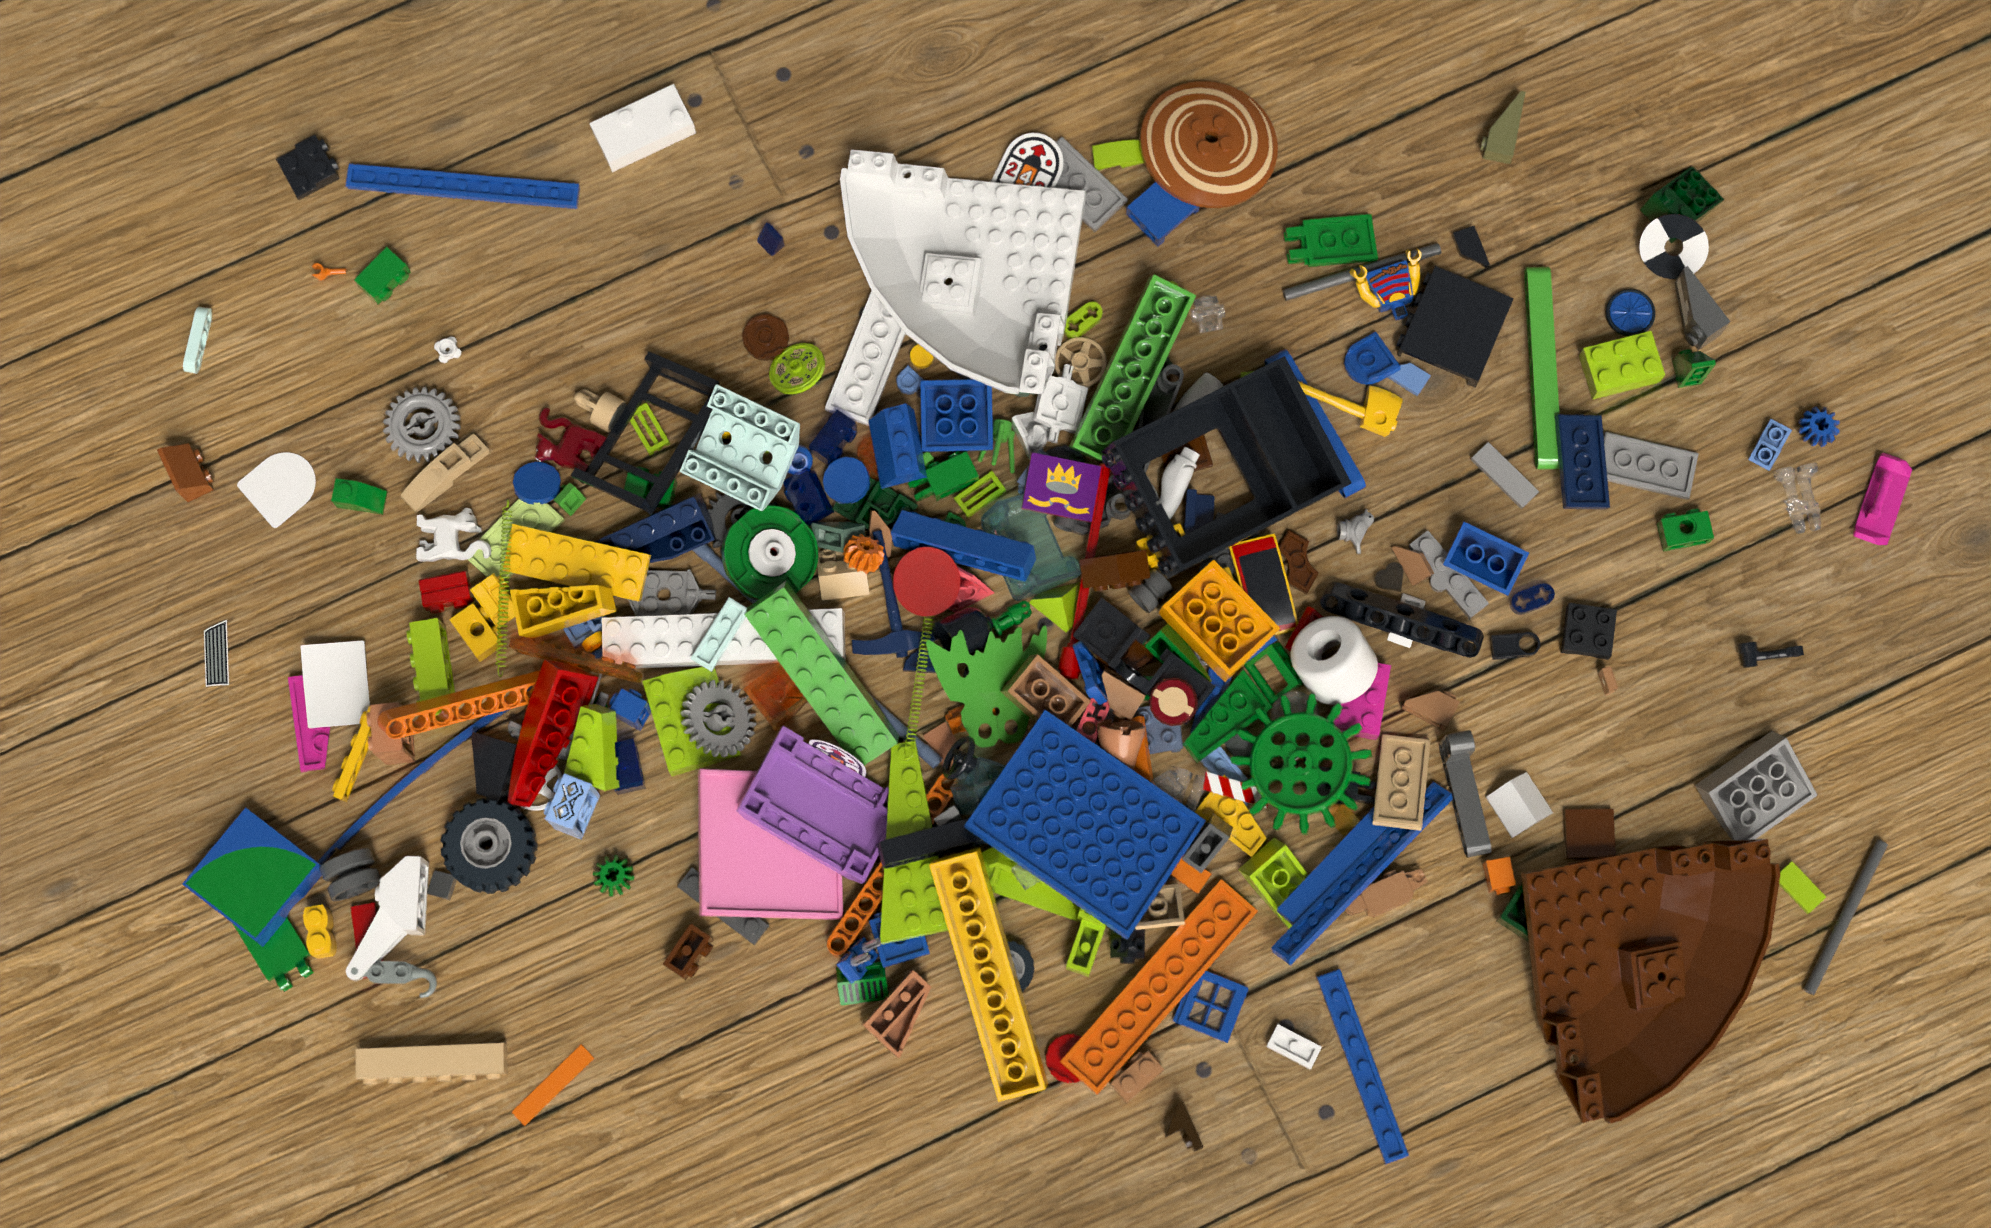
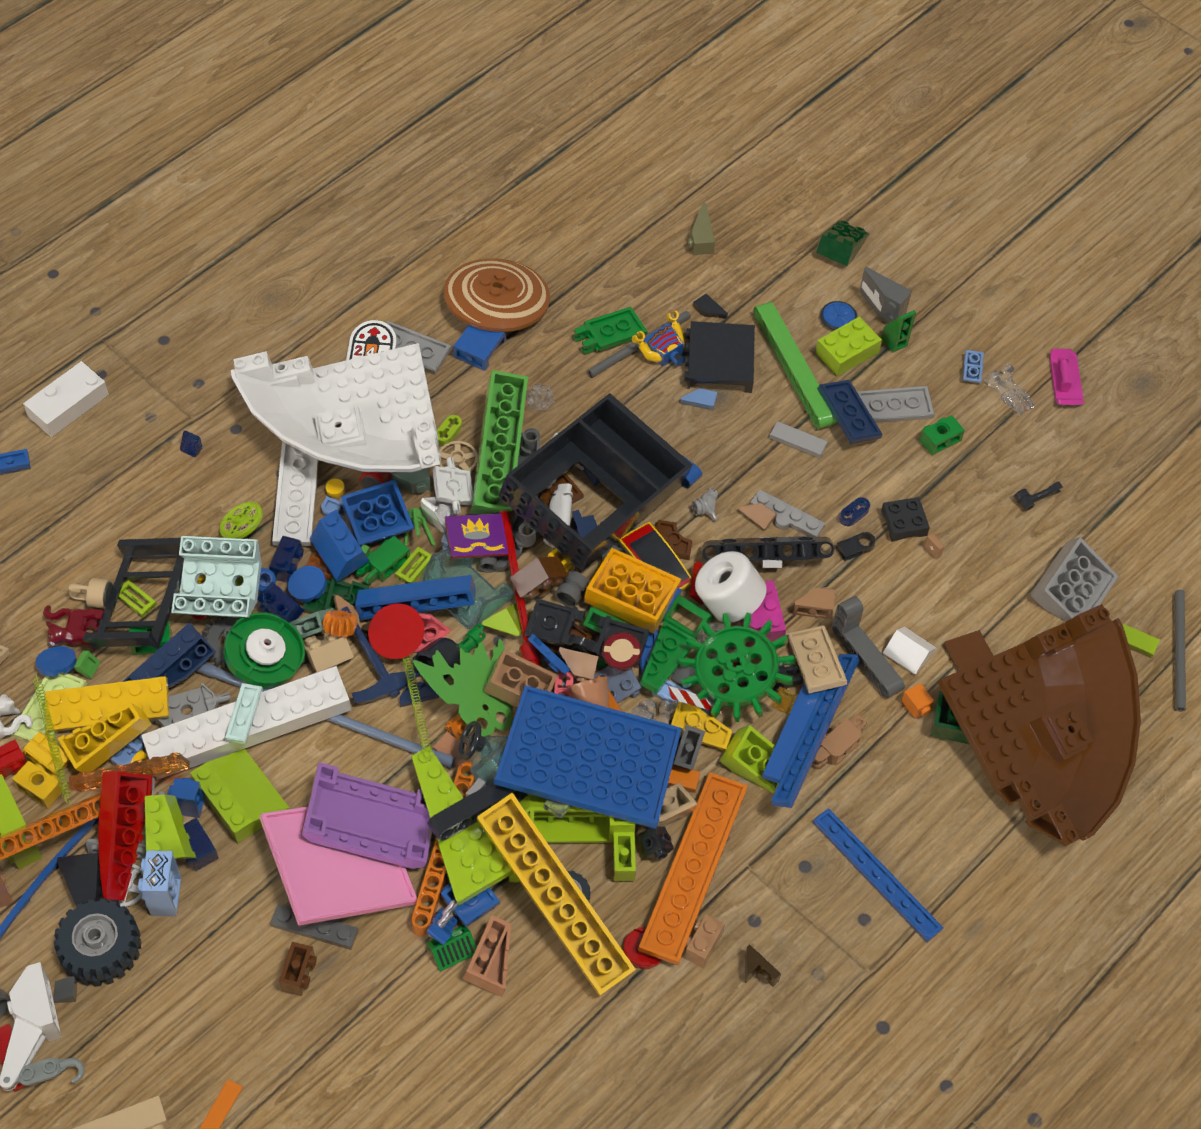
camera: 25 degrees left, 20 degrees down
green gear [593,855,635,897] -> none
light grey gear [680,680,757,758] -> none
reddish brown tile [742,314,789,361] -> none
clear orange slope [743,662,808,732] -> none
bright green brick [744,581,899,766] -> none
sticker [809,740,866,777] -> none
lime slope [1092,140,1144,171] -> none
blue piece [1173,971,1249,1043] -> none
white plate [1266,1024,1322,1069] -> none
yellow piece [1298,381,1403,437] -> none
blue tile [1344,332,1401,384] -> none
clear smoke tile [1374,562,1404,592] -> none
blue slope [1443,522,1529,596] -> none
sticker [1640,214,1709,279] -> none
blue gear [1798,406,1840,447] -> none

